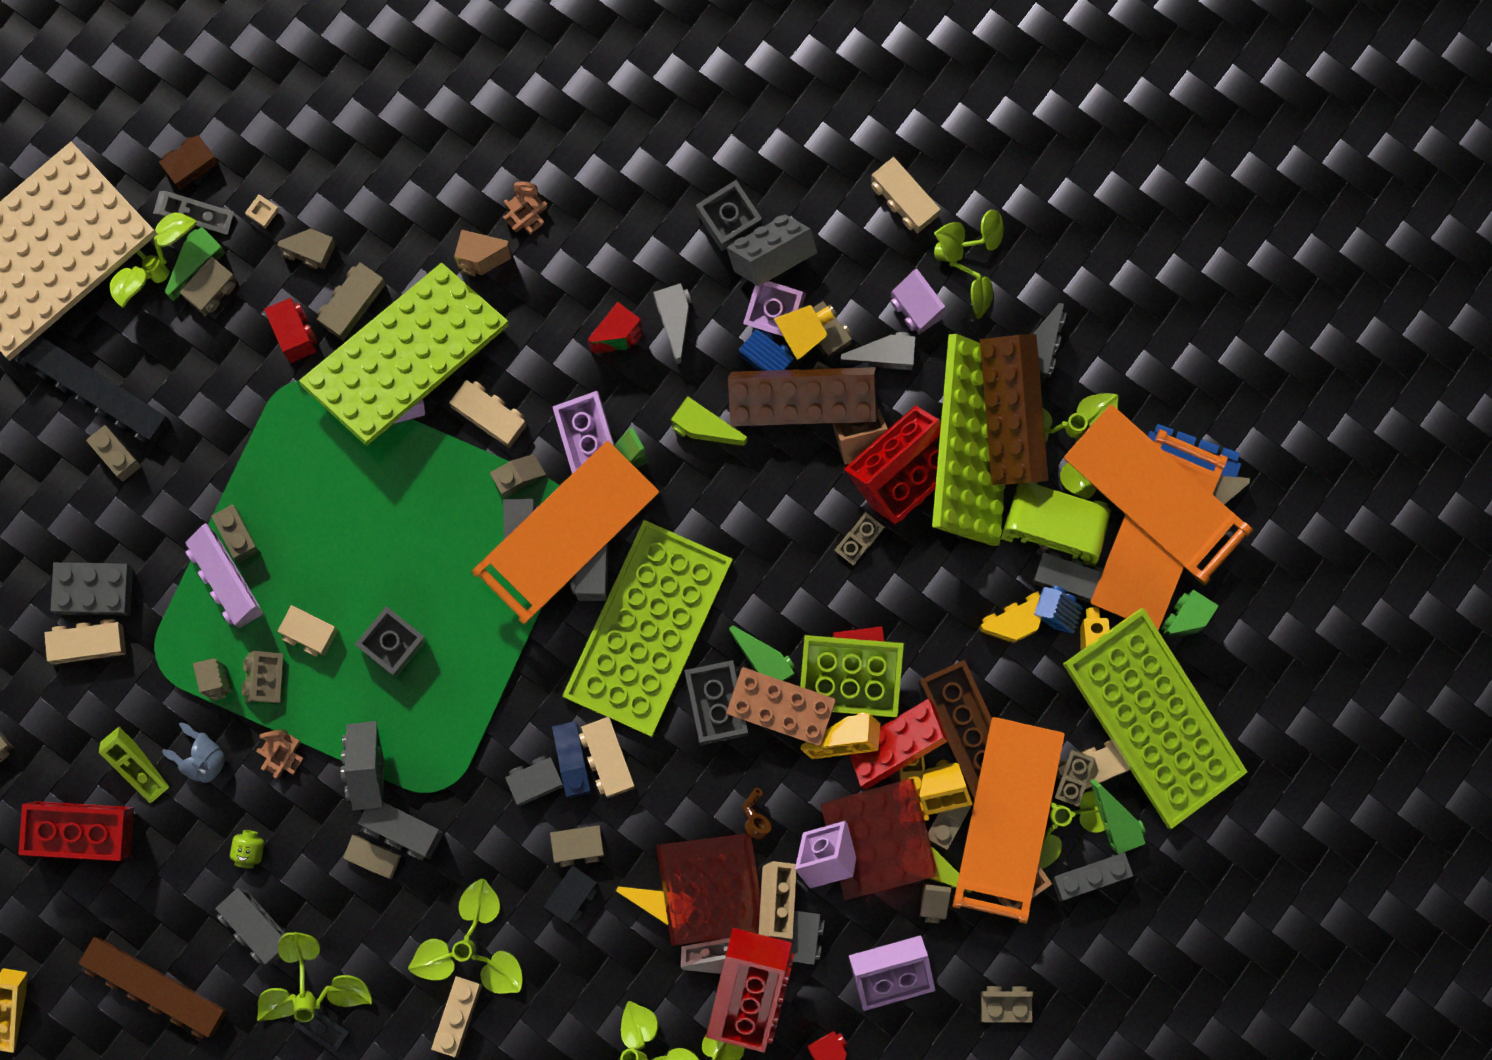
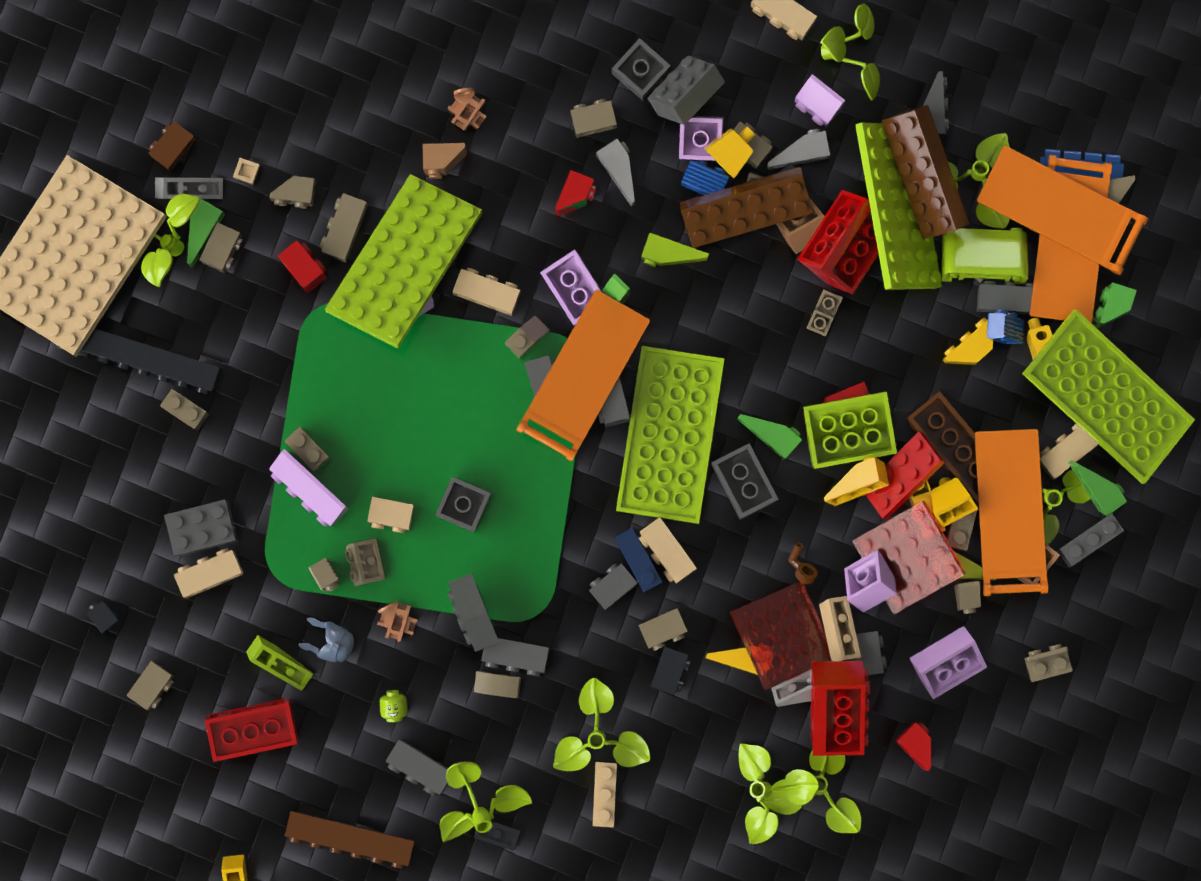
camera: 10 degrees left, 5 degrees up
nougat bracket [727,667,835,746] -> none
dark tan slope [1055,749,1095,807] -> none
none -> dark tan brick [570,99,617,138]

